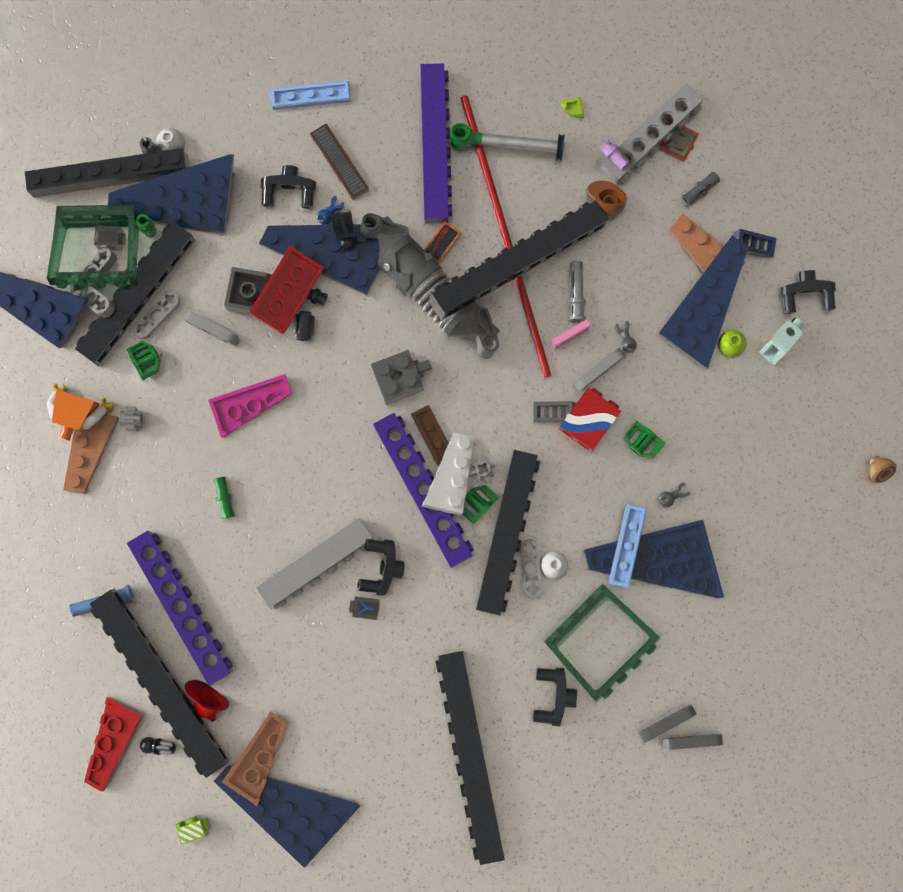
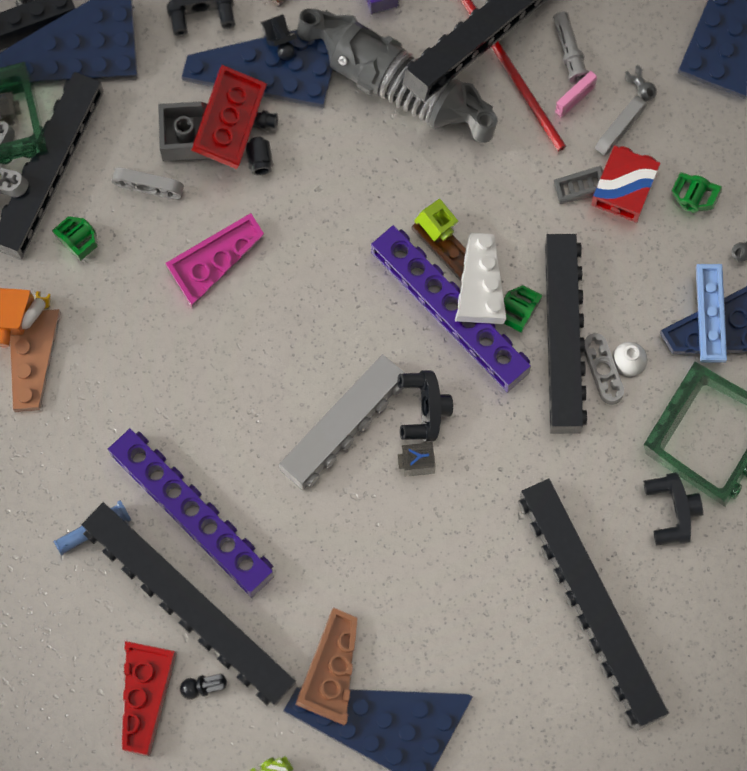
camera: 15 degrees left, 10 degrees down
light grey gear [119,406,143,431] -> none
light grey beam [133,290,180,339] -> none
green pin [136,214,157,238] -> none
red piece [184,680,229,721] -> none
green pin [212,476,235,519] -> none
blue arm [316,196,344,225] -> none
dark grey hinge [371,349,432,405] -> none
black slope [424,221,462,264] -> none
light grey gear [470,457,495,482] -> none
none -> lime brick [414,198,459,242]

